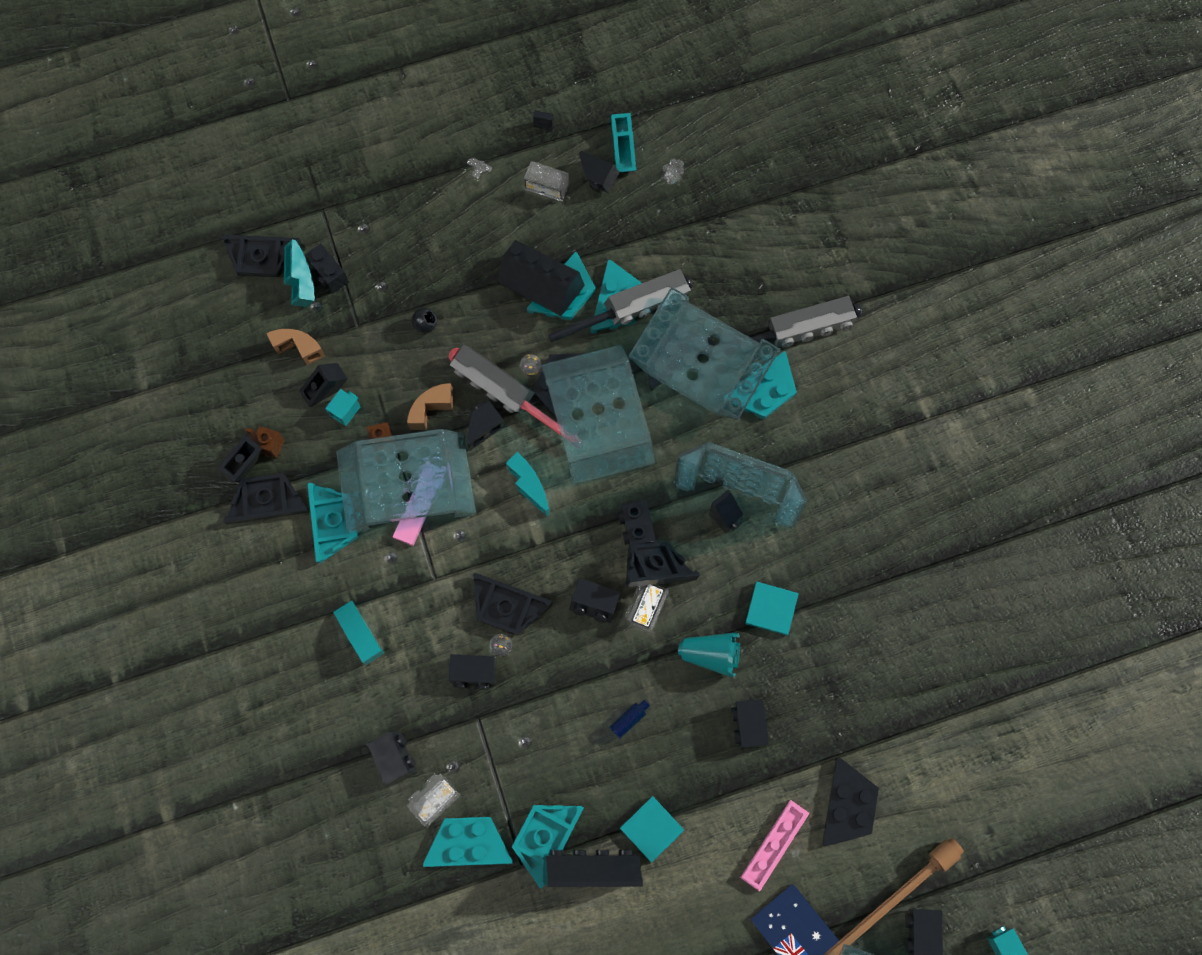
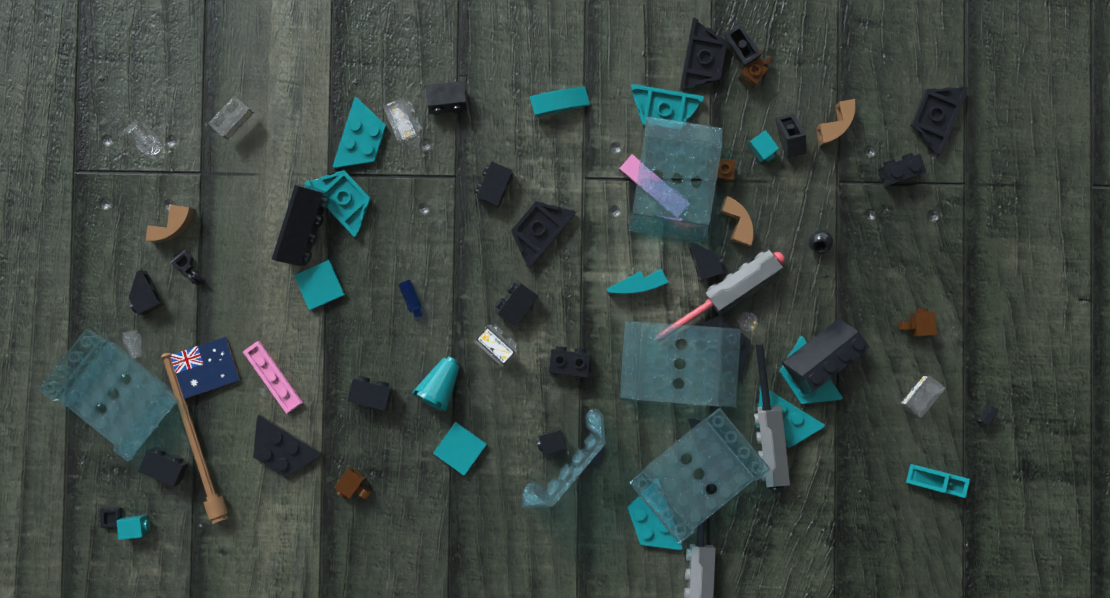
camera: 105 degrees right, 15 degrees up
teal slope [284,239,315,308] -> none
clear plant [467,157,492,178] -> none
clear tile [490,634,512,657] -> none
black slope [579,151,619,193] -> none
black wing [626,542,700,587] -> none
clear plant [663,158,684,184] -> none
none -> reddish brown brick [334,467,372,500]
none -> reddish brown brick [898,308,937,336]

